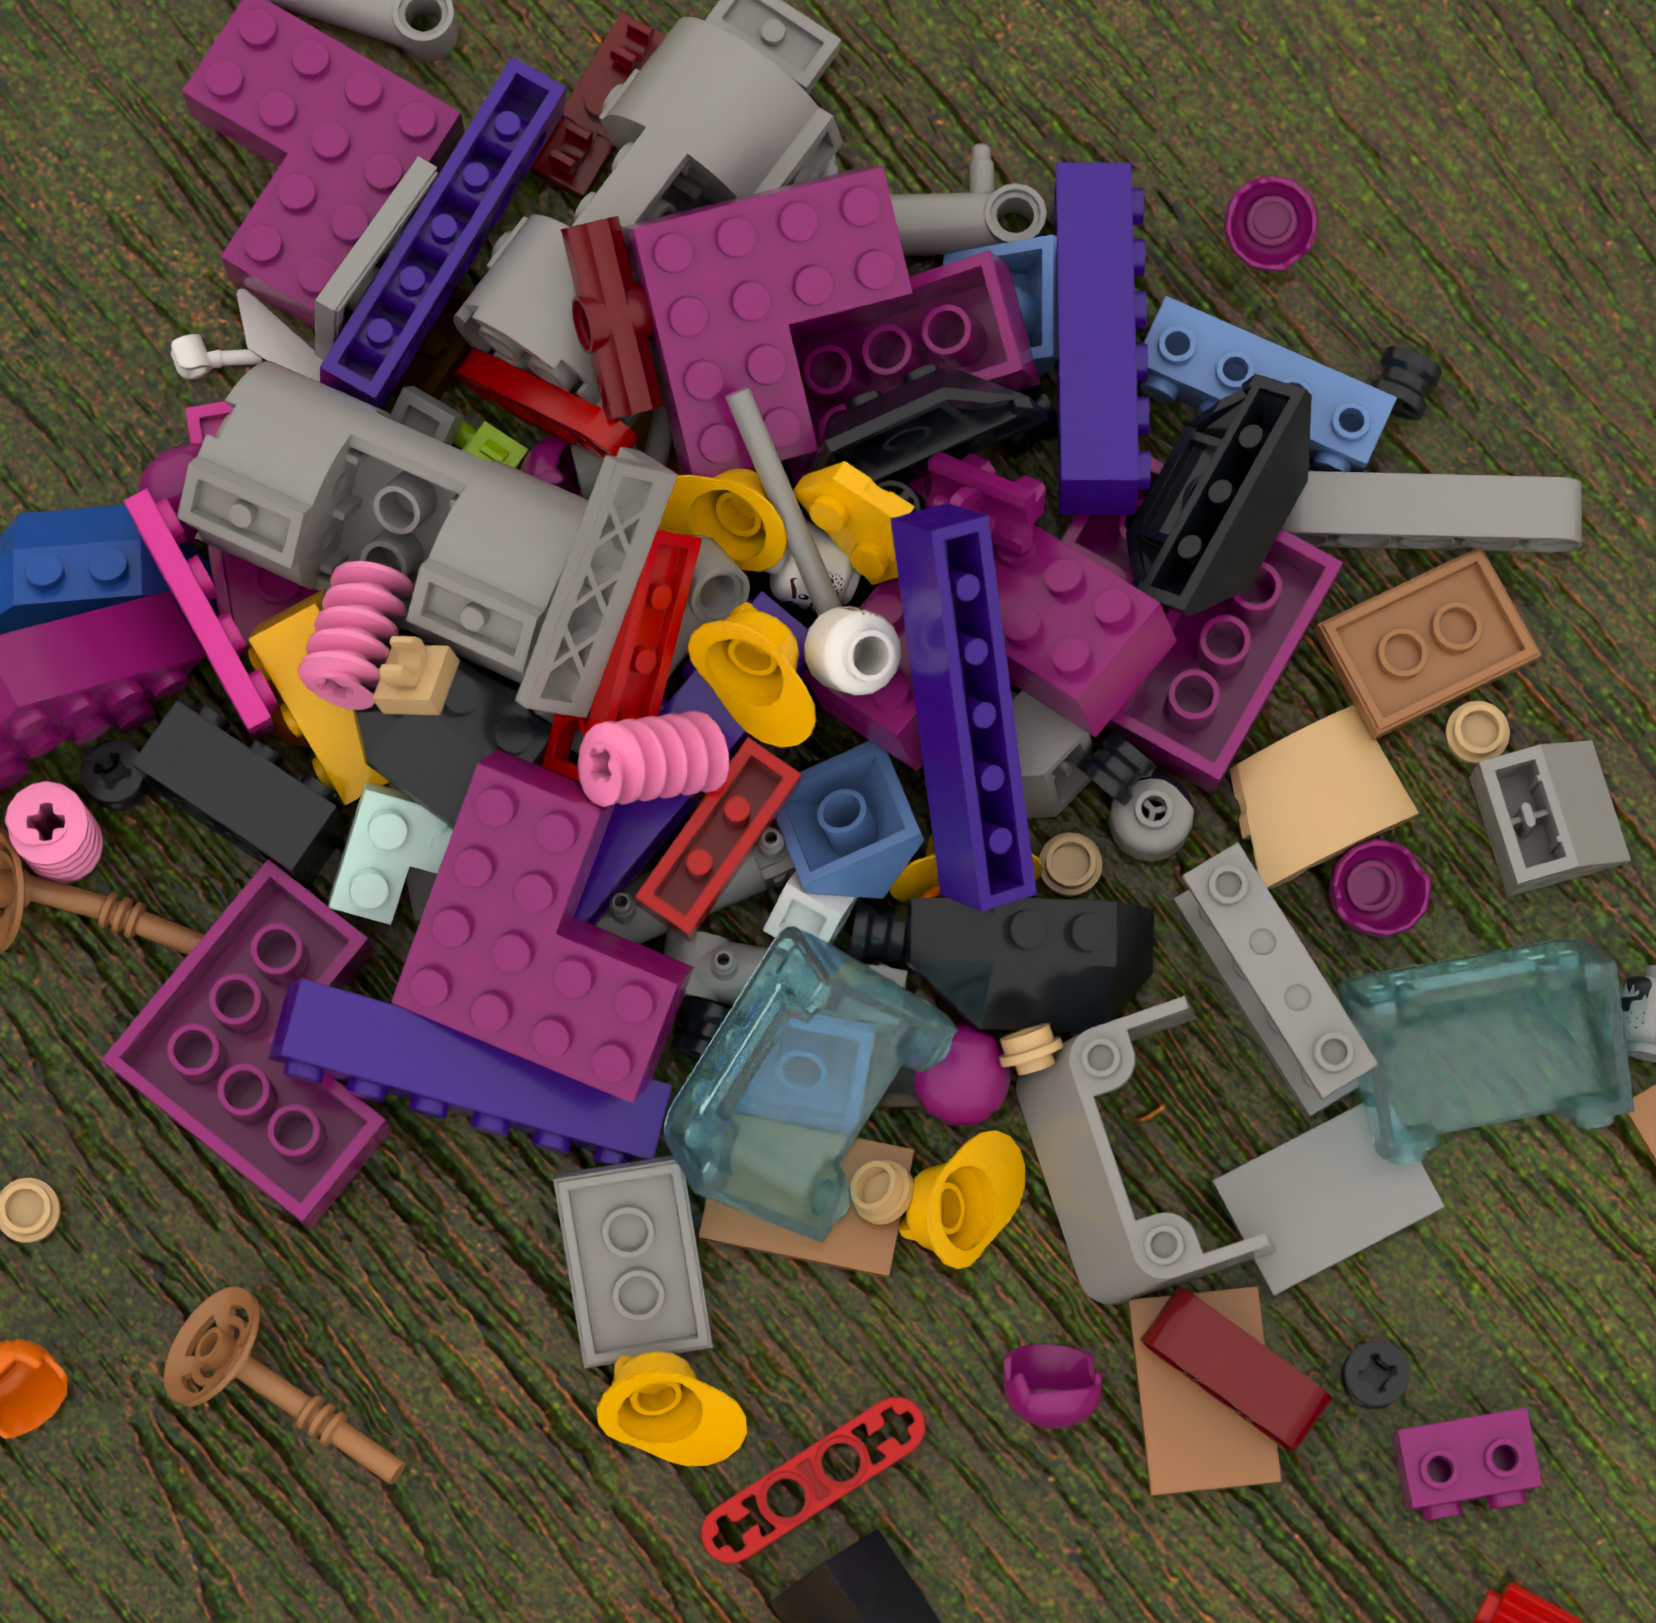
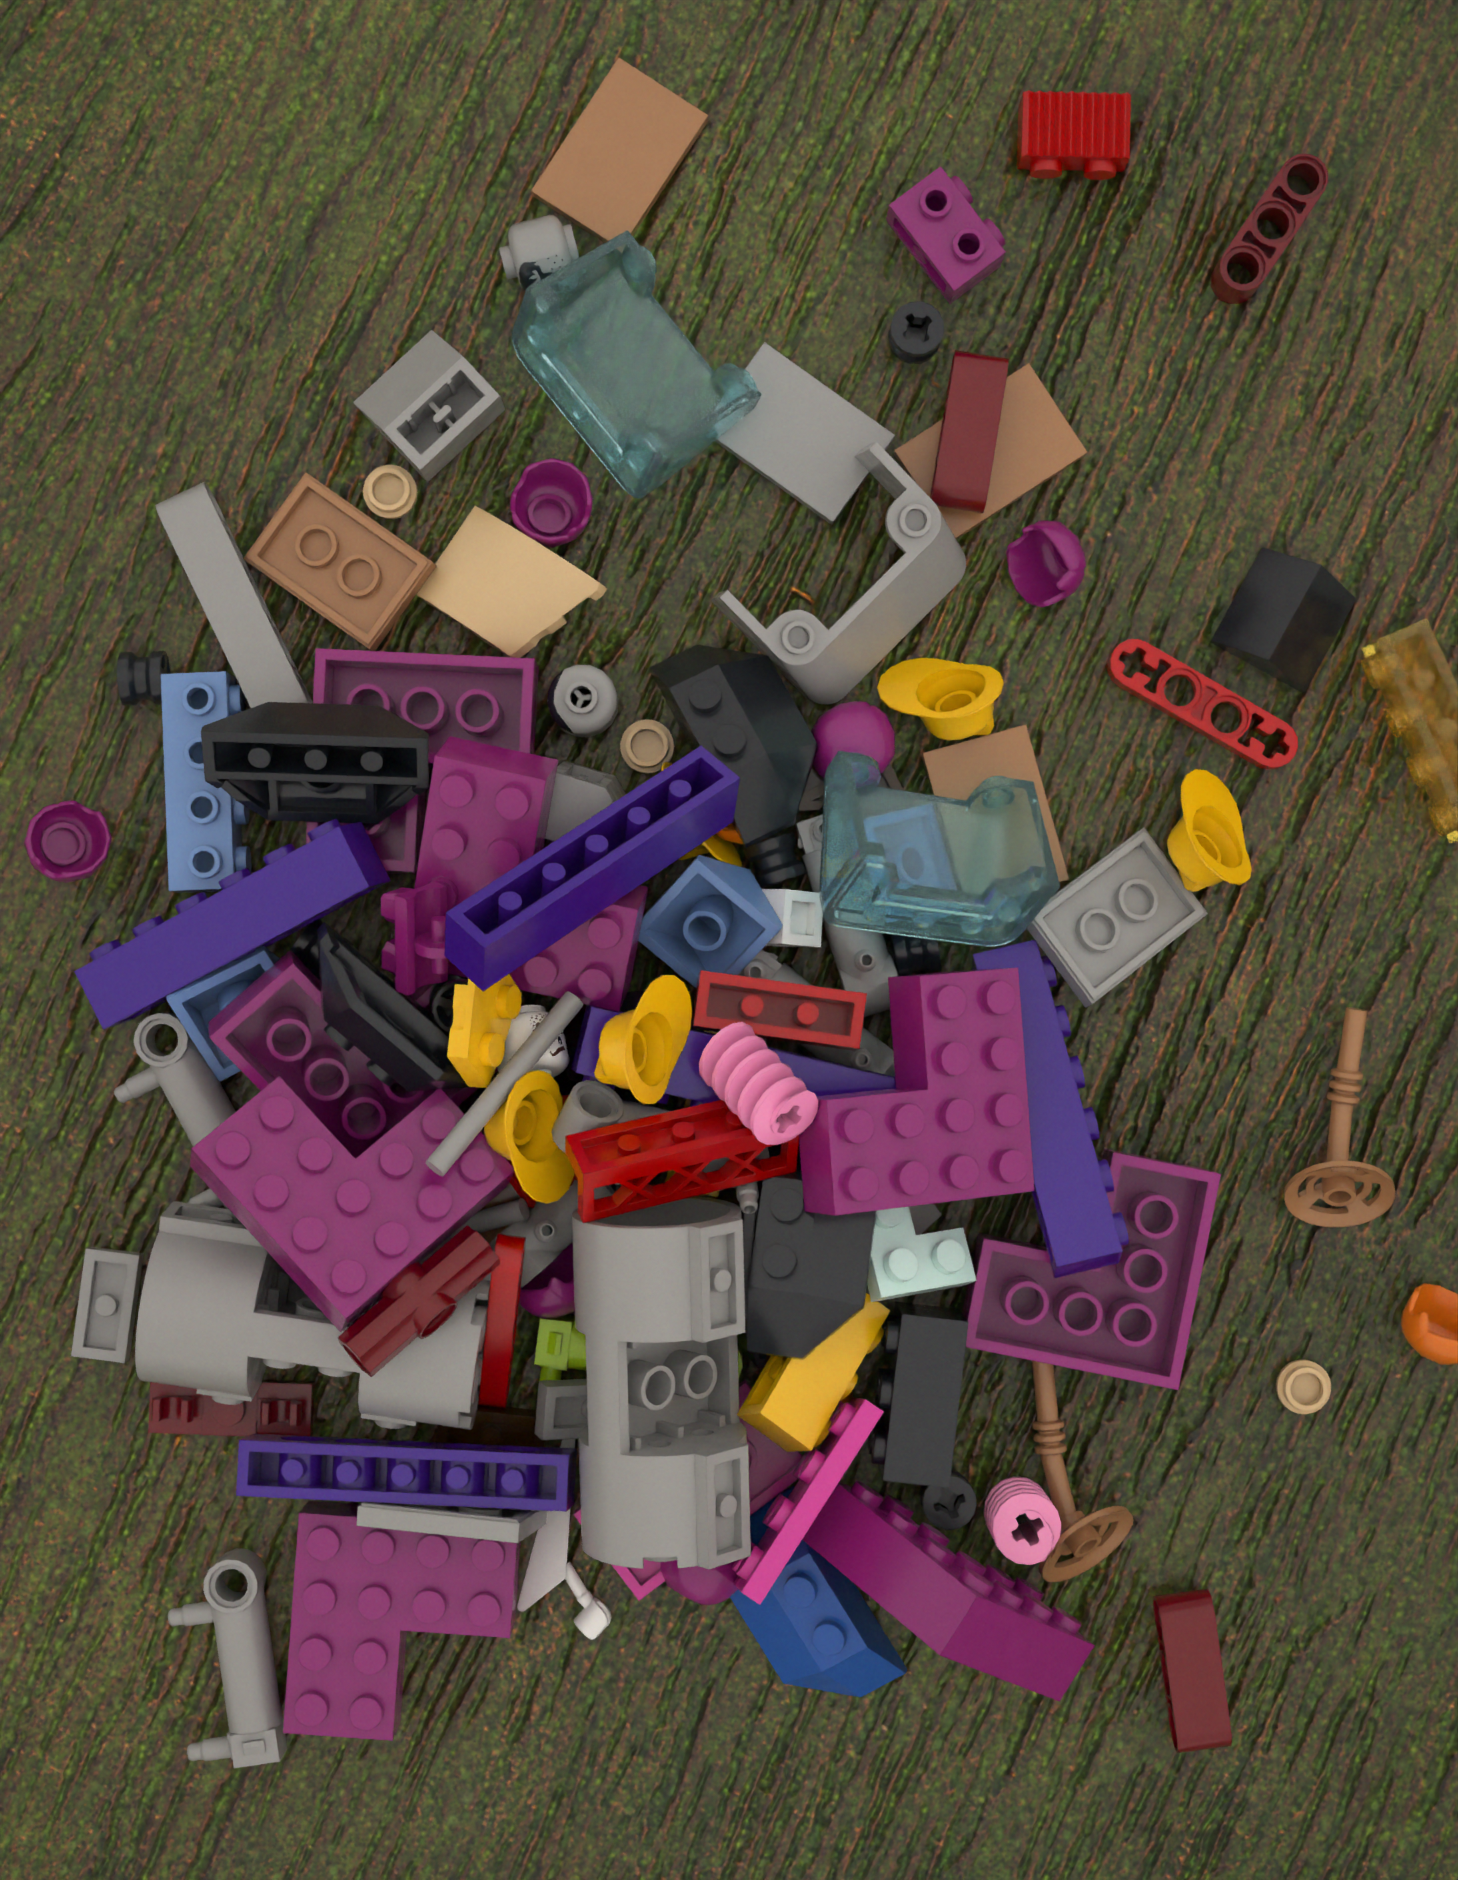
camera: 120 degrees left, 10 degrees up
bright pink piece [298,561,414,710] -> none
tan tile [372,636,460,715] -> none
light grey fence [515,447,678,718] -> none
white head [804,606,901,696] -> none
tan plate [850,1160,914,1225] -> none
tan plate [999,1023,1064,1075] -> none
black wheel [1075,726,1157,807] -> none
light grey fence [1172,842,1379,1119] -> none

